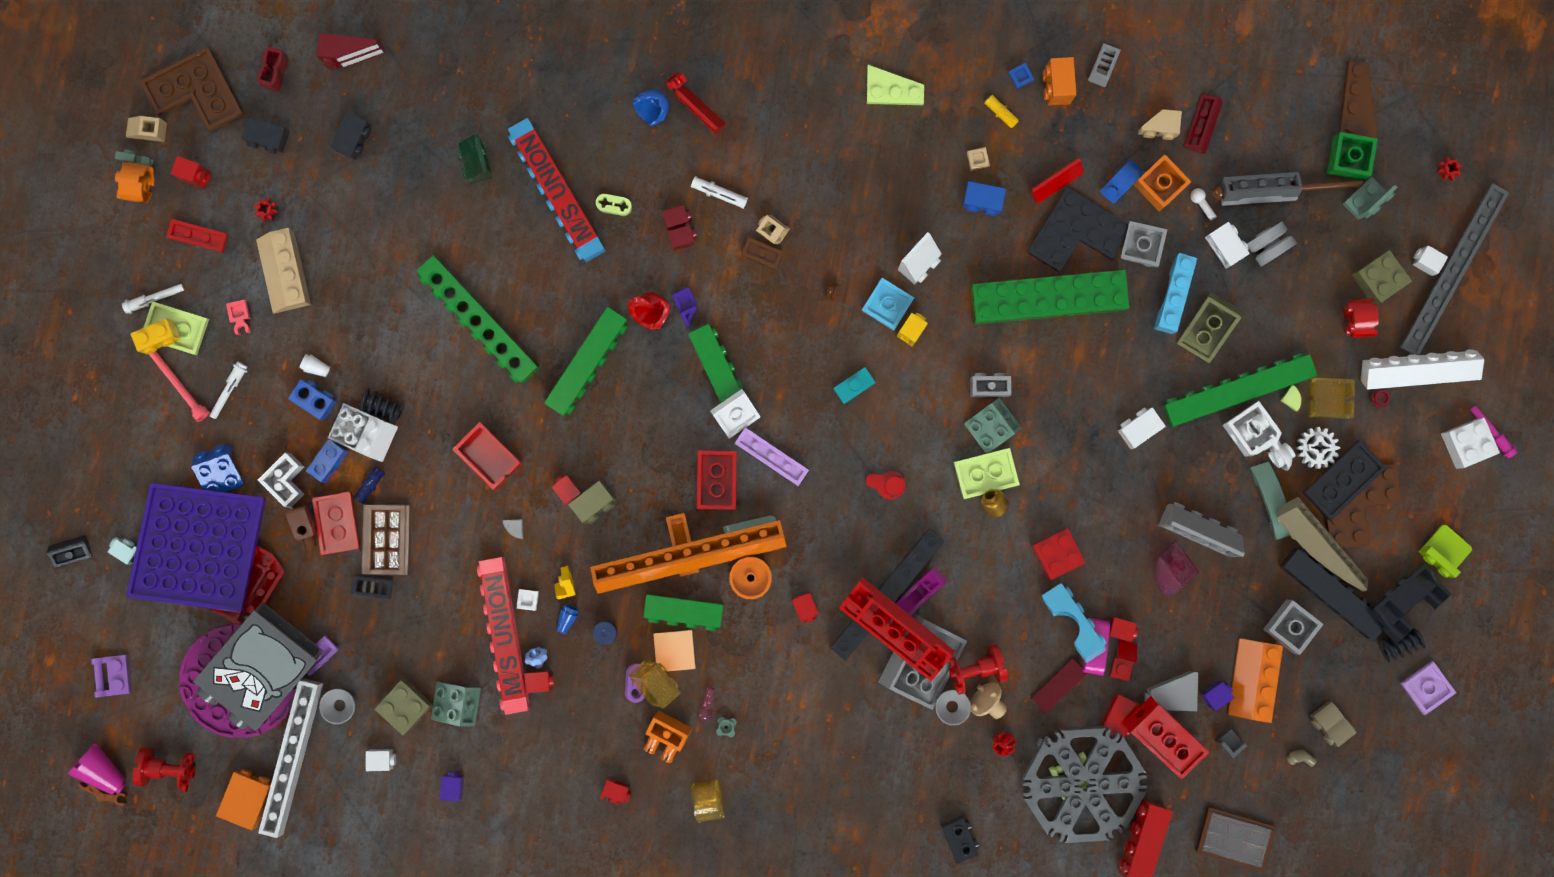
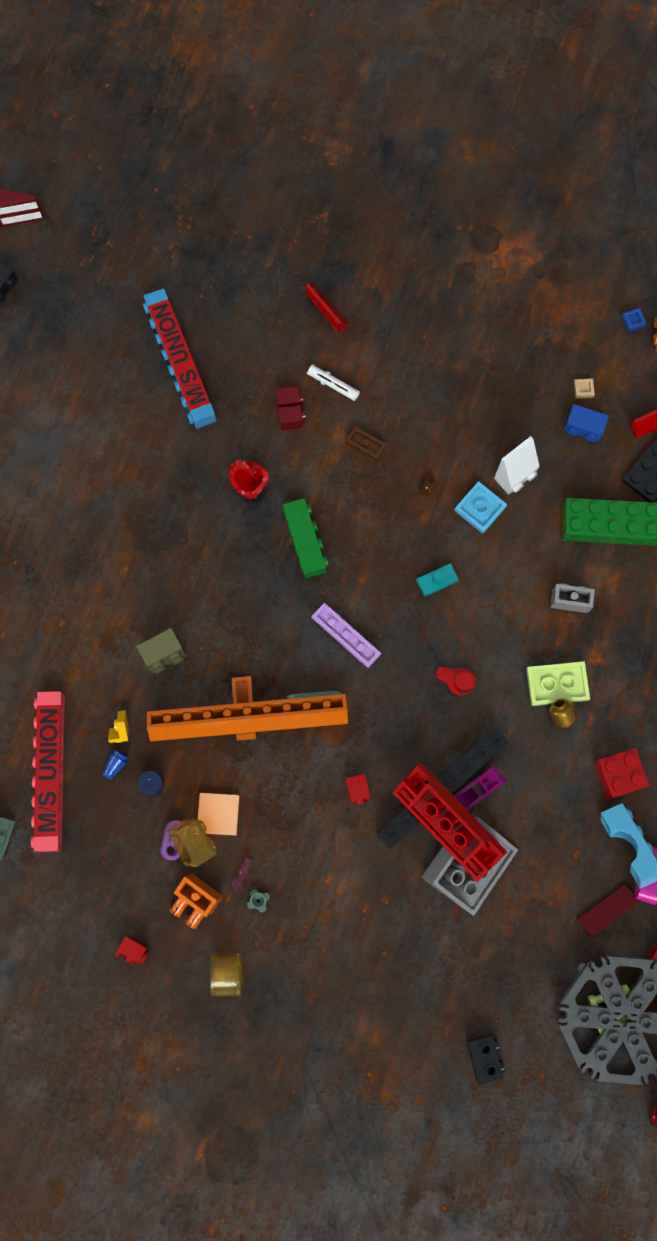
camera: 10 degrees right, 10 degrees down
green brick [417,255,540,384] -> none
red piece [452,422,524,491] -> none
clear green slope [457,134,493,184] -> none
light grey tile [503,520,524,539] -> none
white plate [517,589,539,611] -> none
light blue piece [525,647,547,669] -> none
red brick [525,670,555,693] -> none
green brick [544,307,628,417] -> none
red brick [552,475,583,506] -> none
yellowish green beam [596,194,632,216] -> none
blue hair [633,89,670,126] -> none
green brick [643,594,724,631] -> none
red plate [664,71,687,90] -> none
dark purple slope [671,287,697,327] -> none
red brick [697,451,737,510] -> none
white plate [710,389,760,439] -> none
orange wheel [730,557,772,599] -> none
tan brick [756,215,790,244] -> none
yellowish green wing [867,65,924,105] -> none
yellow brick [897,313,928,346] -> none
light grey piece [935,690,971,725] -> none
red piece [948,644,1008,695] -> none
sand green bracket [965,397,1022,454] -> none
tan piece [970,682,1007,719] -> none
yellow axle [984,95,1018,128] -> none
red gear [992,731,1017,757] -> none

